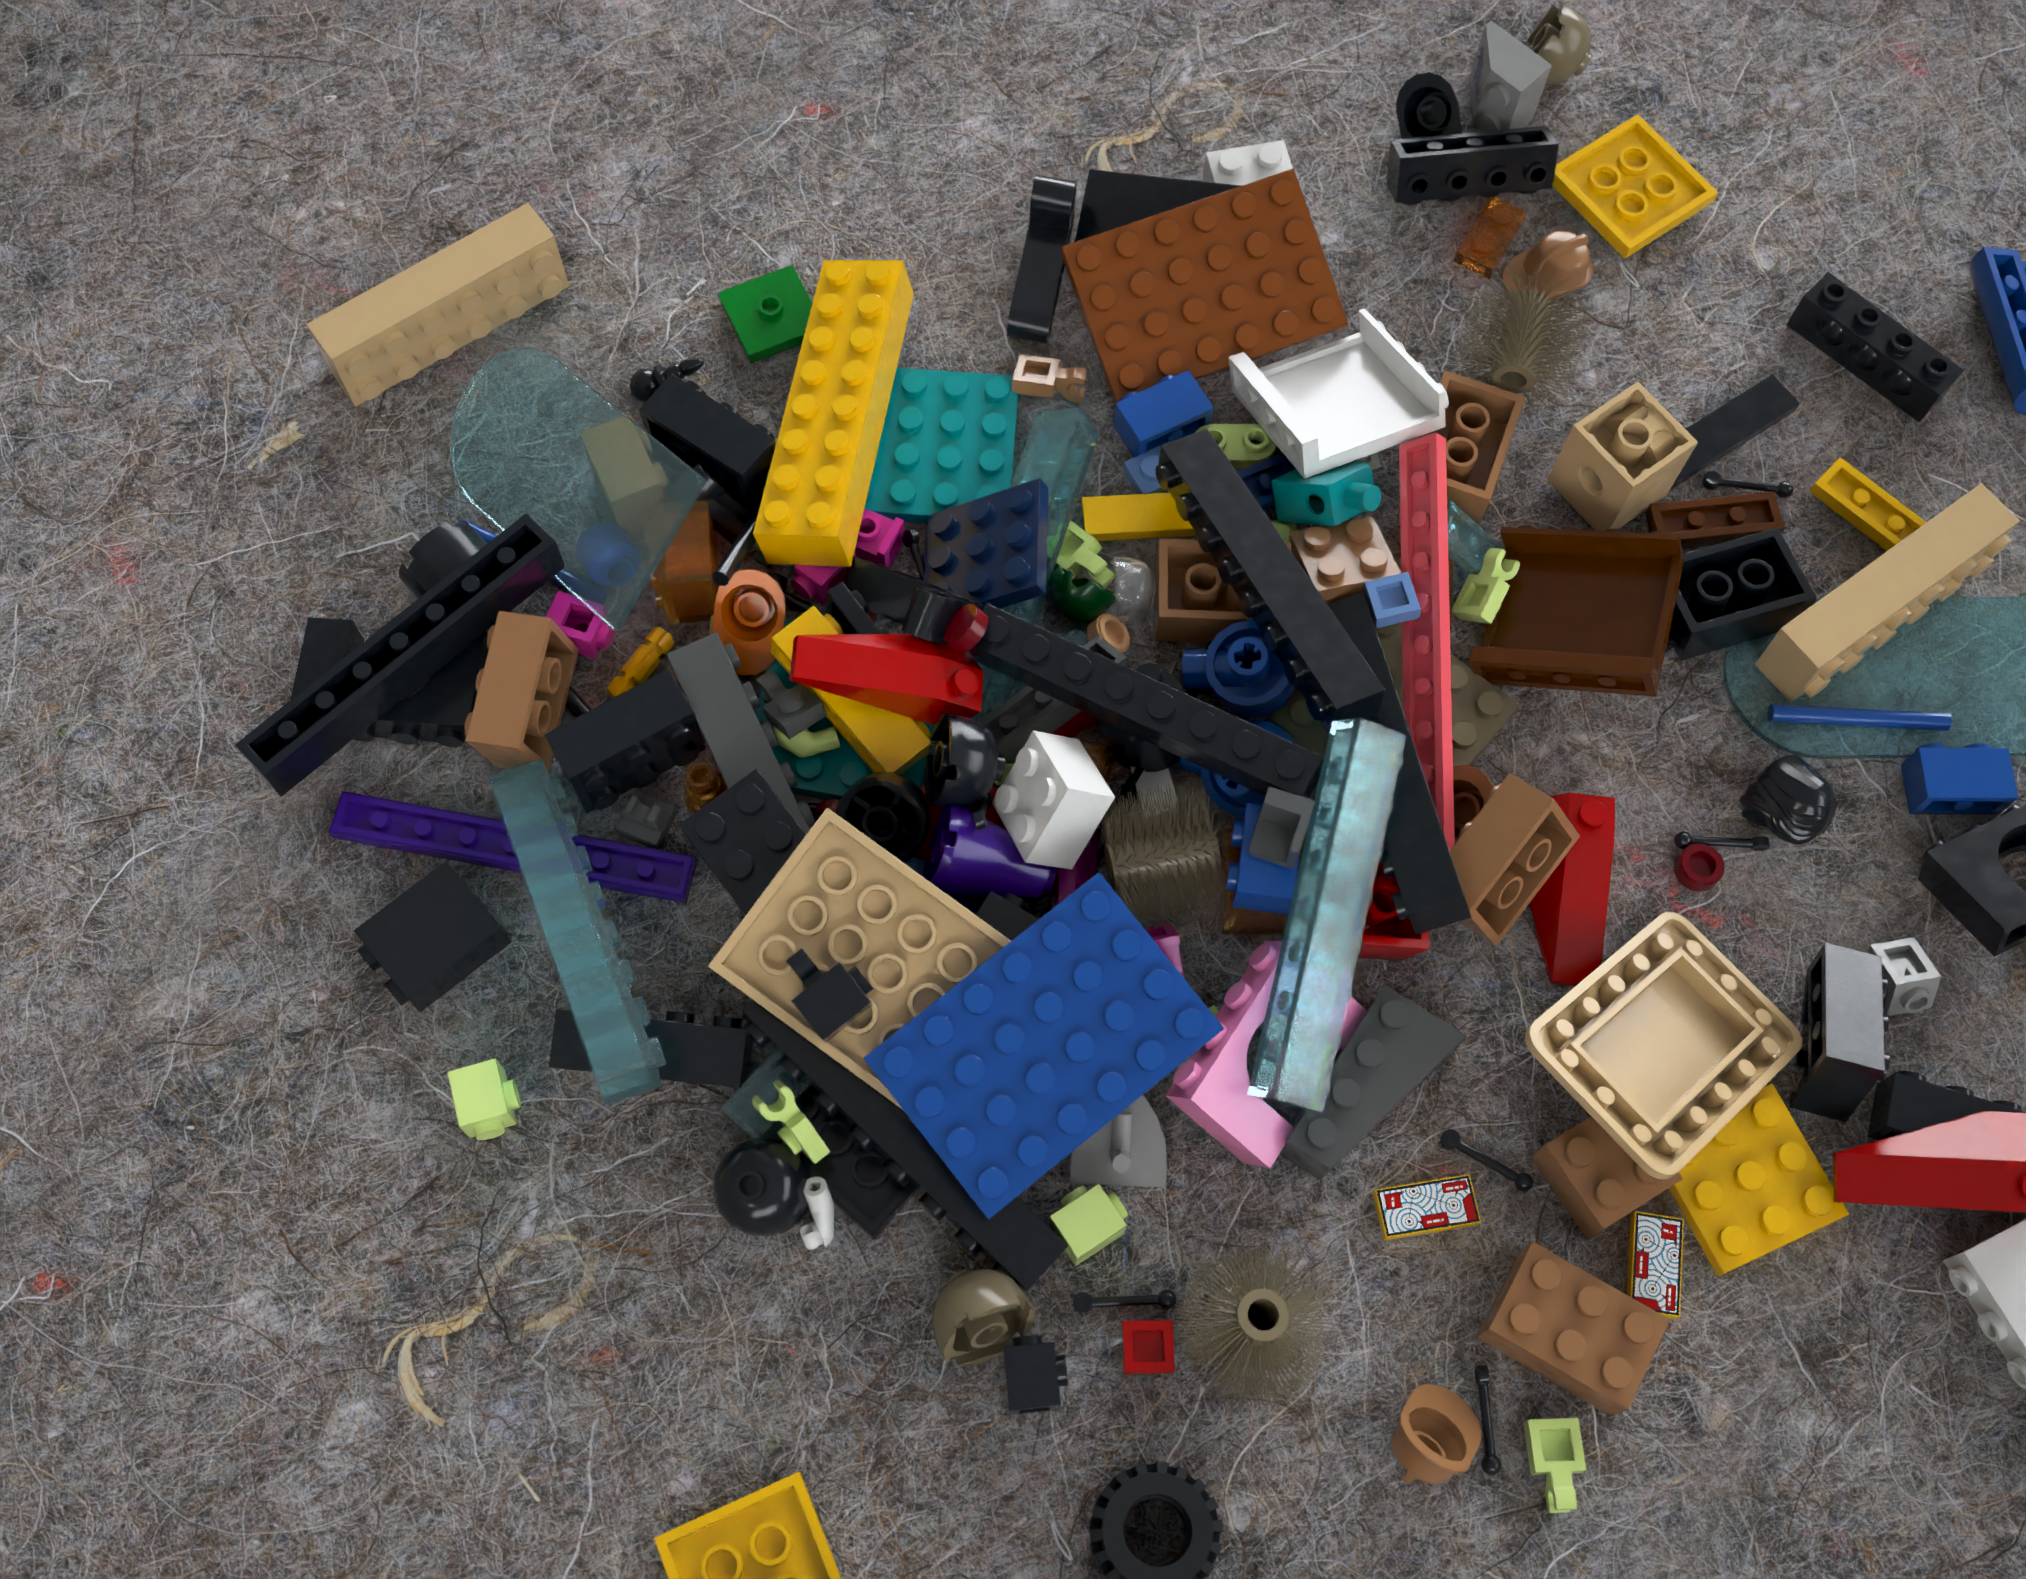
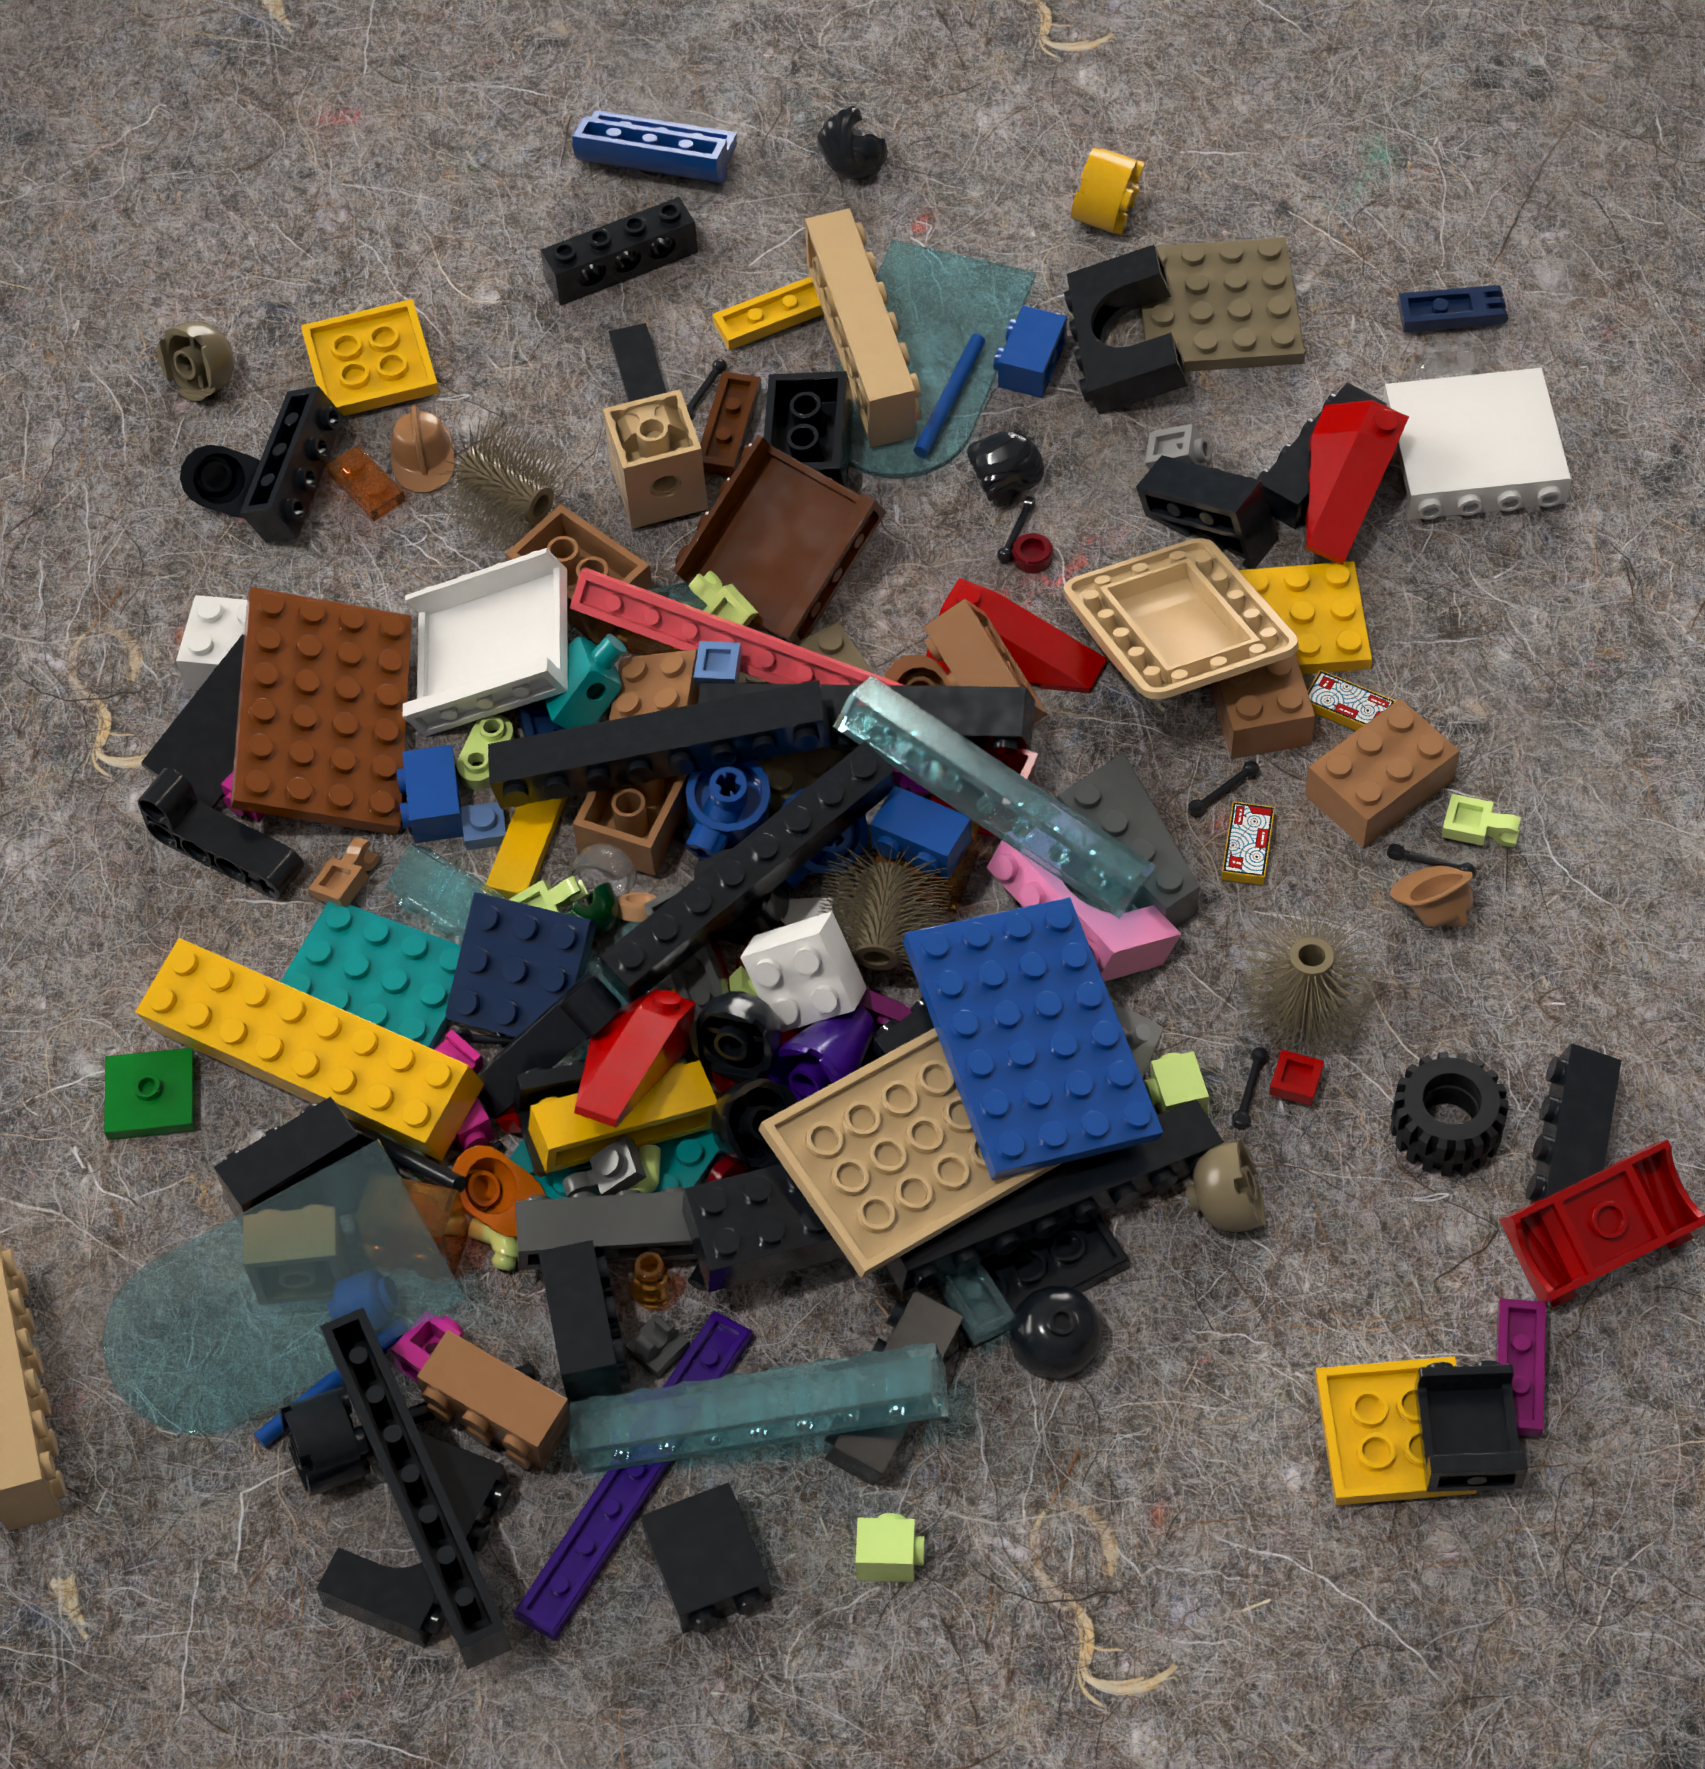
camera: 65 degrees left, 10 degrees down
yellow axle [607,626,674,699] -> none
black bar [630,358,704,402] -> none
yellowish green plate [752,1079,830,1164] -> none
black brick [786,948,873,1043] -> none
white arm [799,1176,834,1250] -> none
dark red tile [944,604,988,652] -> none
black hinge [973,793,993,830] -> none
black brick [1003,1335,1068,1415] -> none
dark grey panel [1248,786,1315,870] -> none
light grey slope [1469,21,1552,132] -> none

